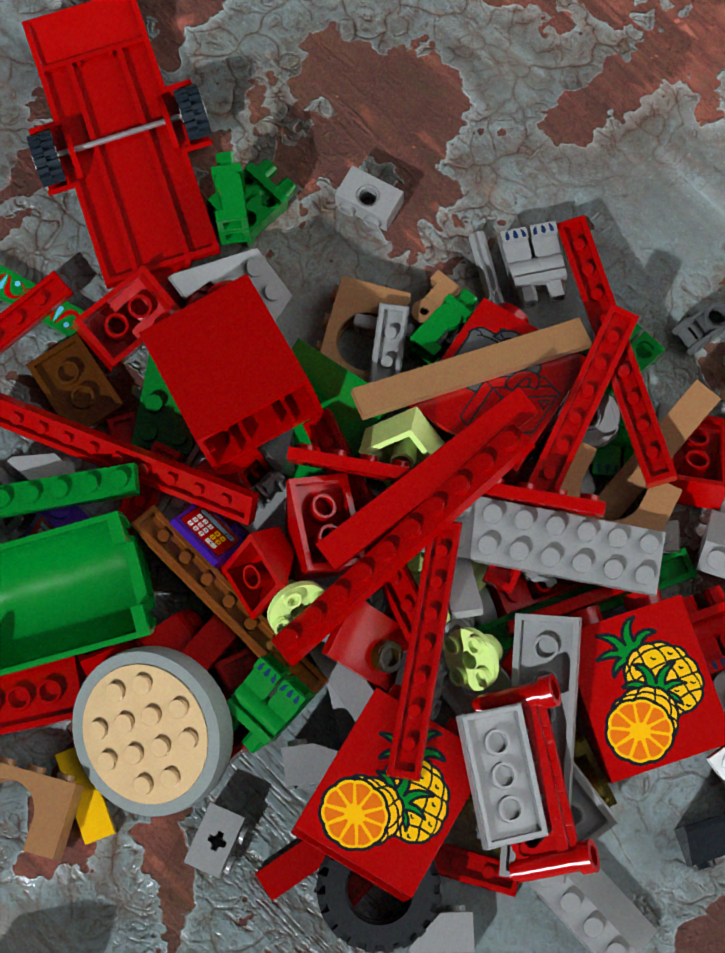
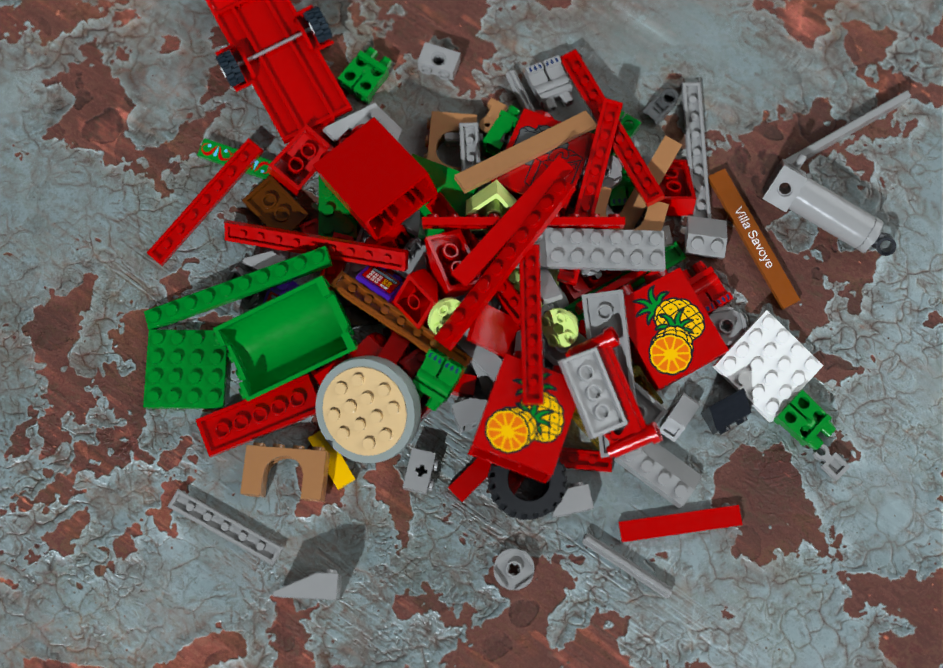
camera: 15 degrees left, 0 degrees up
green hips [211,151,251,245] -> none
dark brown tile [371,640,403,673] -> none
none -> red brick [451,374,477,398]
none -> light grey slope [659,393,700,442]

